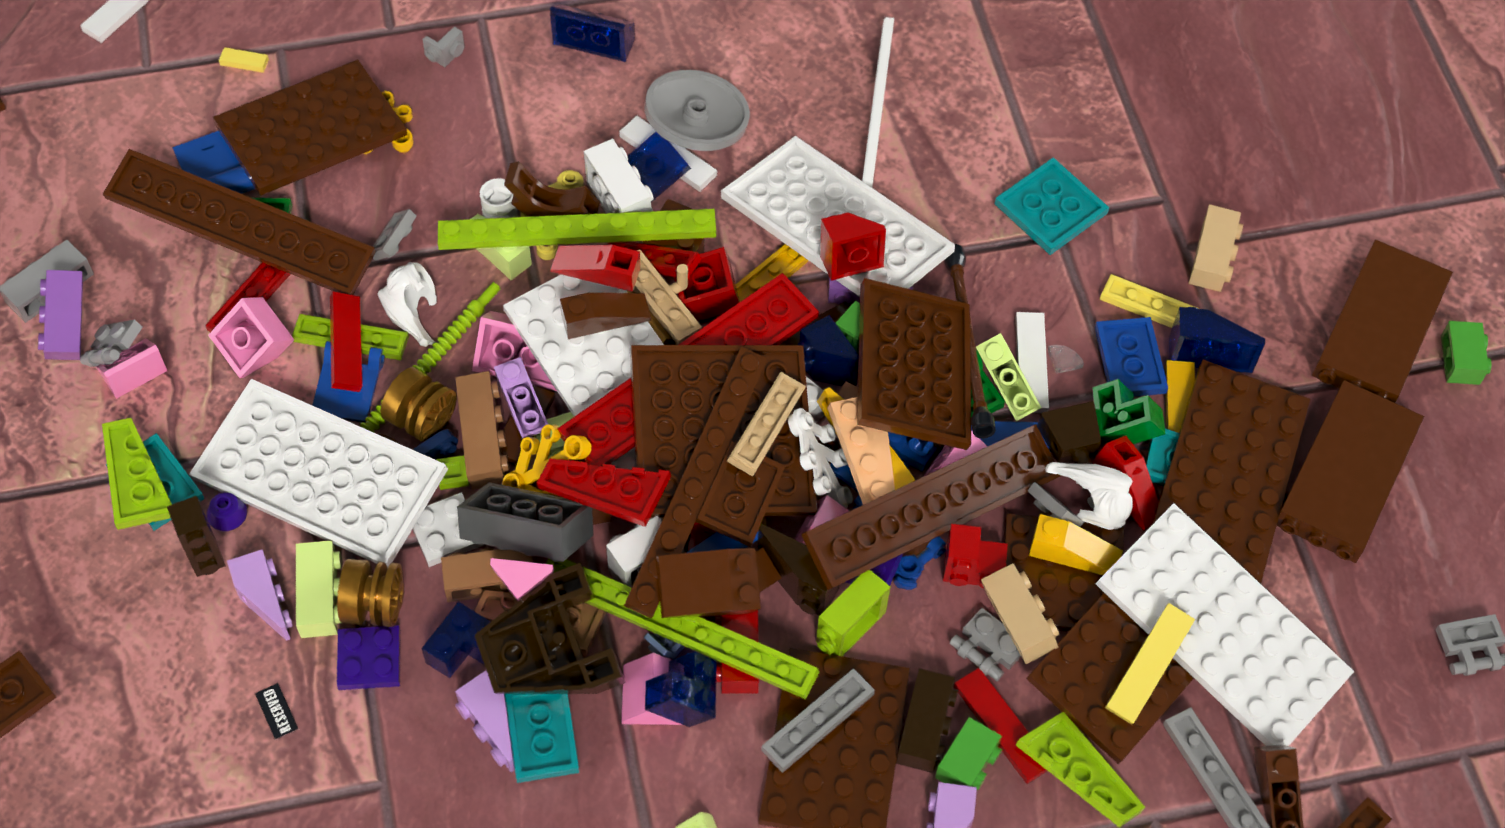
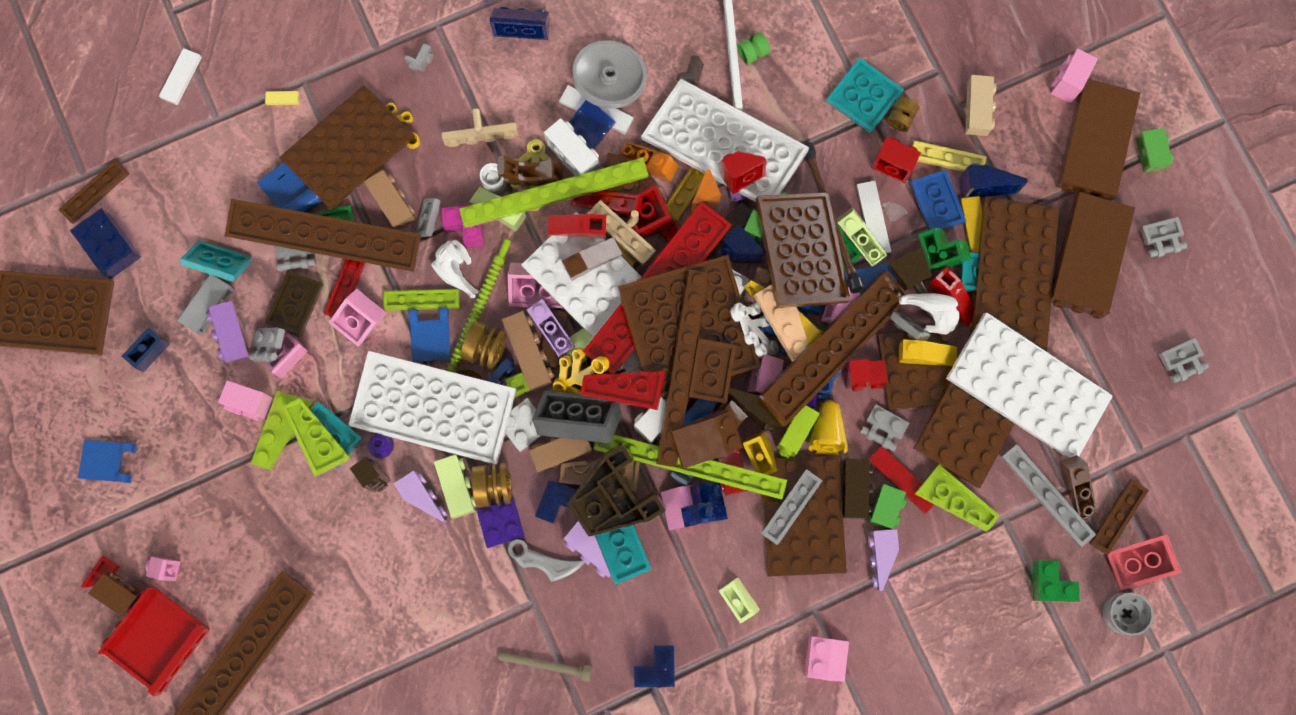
camera: 10 degrees left, 20 degrees up
black sticker [255,683,298,740] -> none
red tile [330,292,362,392] -> none
bright pink slope [490,558,554,602] -> none
tan tile [727,372,806,476] -> none
tan brick [981,564,1059,664] -> none
light yellow tile [1105,603,1195,725] -> none
none -> teal plate [180,240,252,282]
none -> bright pink brick [218,381,274,421]
none -> lime wing [251,391,315,470]
none -> dark brown plate [265,270,324,337]
none -> light grey plate [275,246,316,272]
none -> medium nougat brick [364,170,415,230]
none -> dark pink brick [441,205,485,248]
none -> tan plate [442,109,519,147]
none -> light grey piece [508,539,585,582]
none -> orange slope [619,142,679,182]
none -> clear smoke tile [676,55,704,85]
none -> orange slope [691,169,721,214]
none -> bright green wheel [737,32,771,65]
none -> yellow slope [743,431,777,475]
none -> yellow cone [808,400,848,456]
none -> red brick [872,137,921,183]
none -> pearl gold wheel [887,97,920,132]
none -> bright pink brick [1051,48,1098,104]
none -> light grey plate [1140,217,1187,258]

